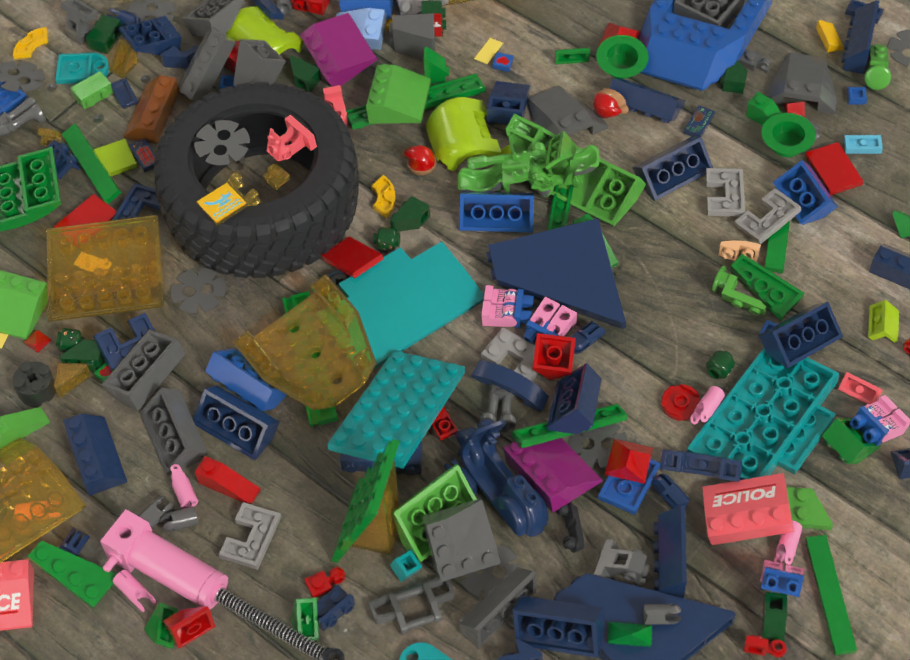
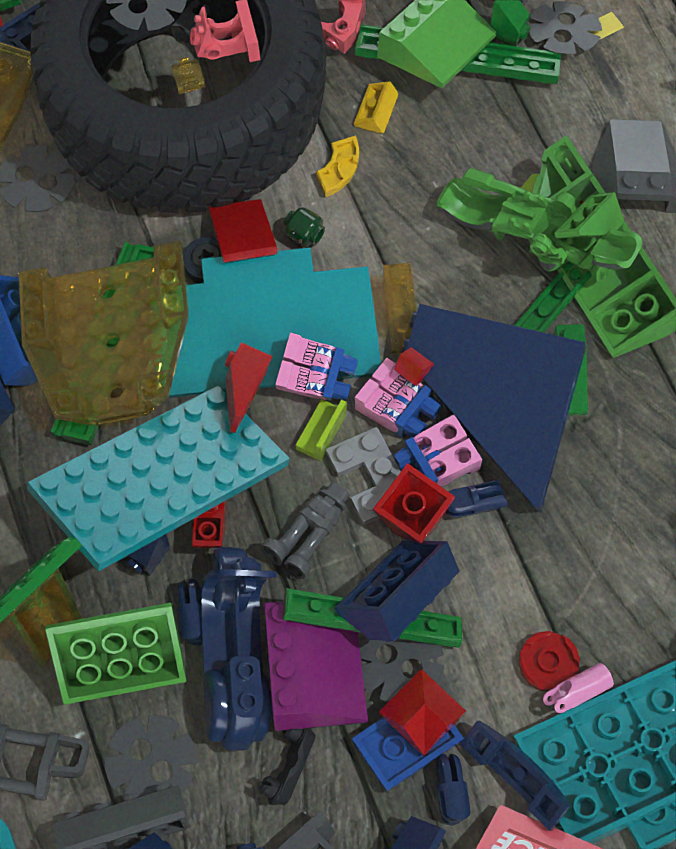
camera: 25 degrees right, 10 degrees up
flag [196,172,261,226] -> none
dark green slope [390,196,430,232] -> none
teal plate [390,550,422,582] -> none
red piece [401,145,436,176] -> none
dark grey slope [421,499,501,582] -> none
lime piece [425,97,502,171] -> none
blue slope [459,191,534,232] -> none
dark blue slope [471,360,549,413] -> none
dark blue slope [487,81,530,125] -> none
blue tile [493,52,514,72] -> none
dark green head [706,350,735,380] -> none
none -> red slope [225,342,272,433]
none -> hips [275,333,358,402]
none -> lime panel [296,399,347,461]
none -> yellow slope [354,81,398,133]
none -> clear yellow slope [382,263,416,353]
none -> red slope [394,347,434,387]
none -> dark grey piece [528,1,602,54]

